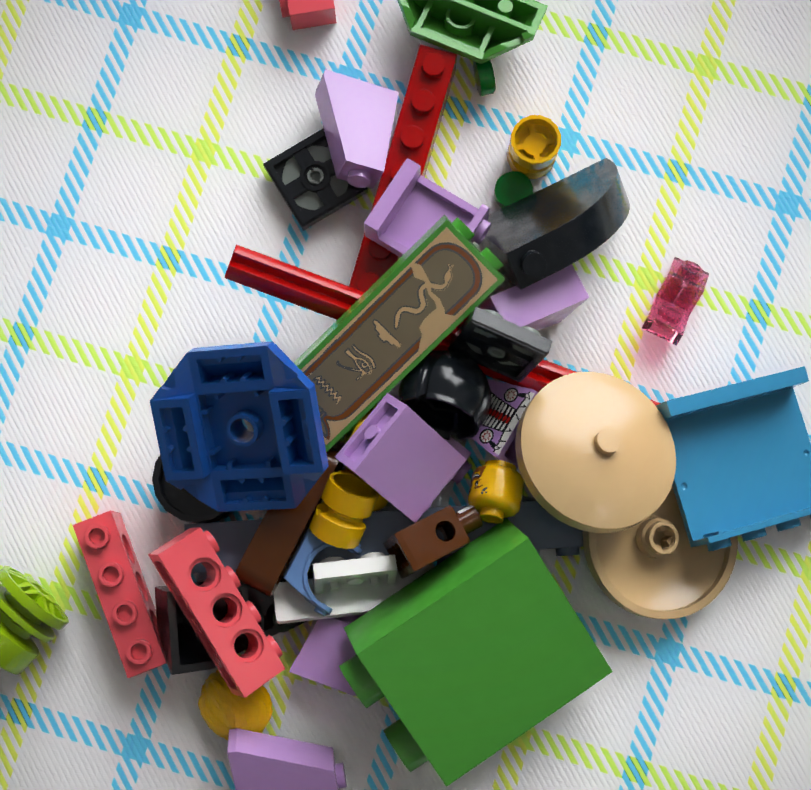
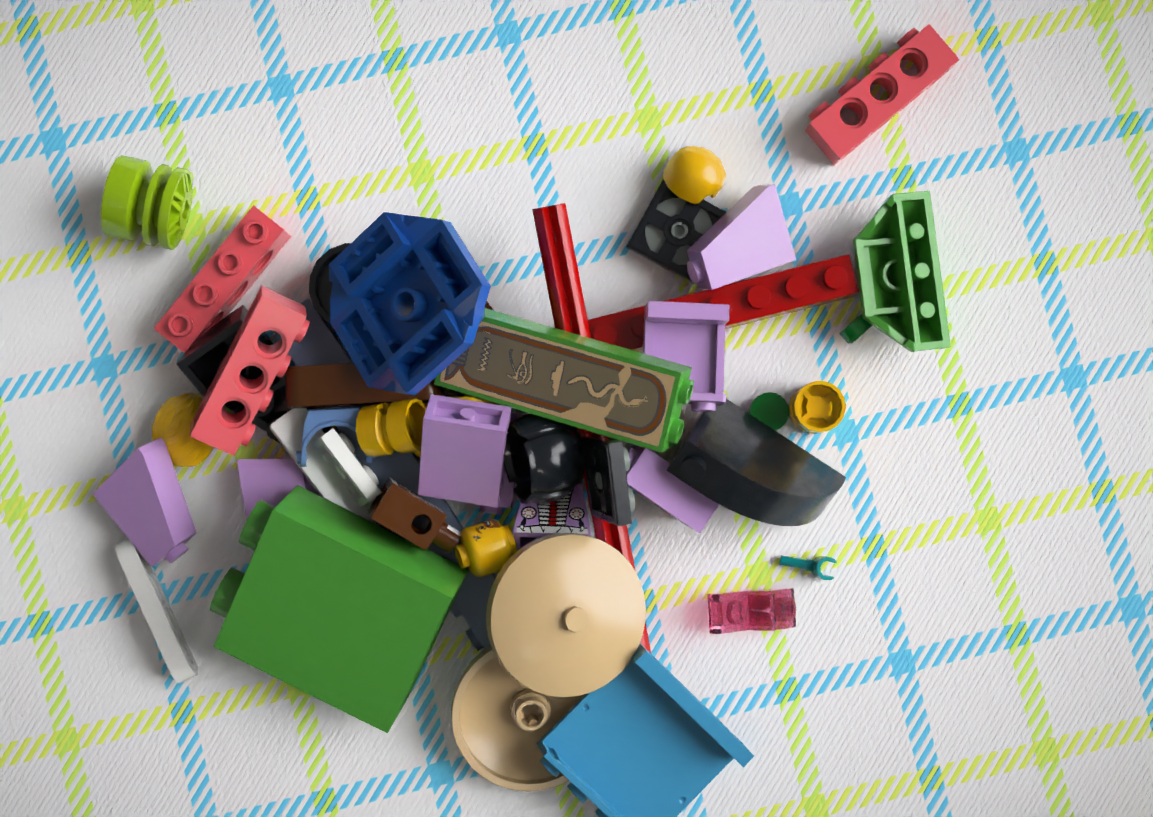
camera: 60 degrees right, 5 degrees up
none -> yellow hair [662,146,726,204]
none -> teal hand [780,555,837,580]

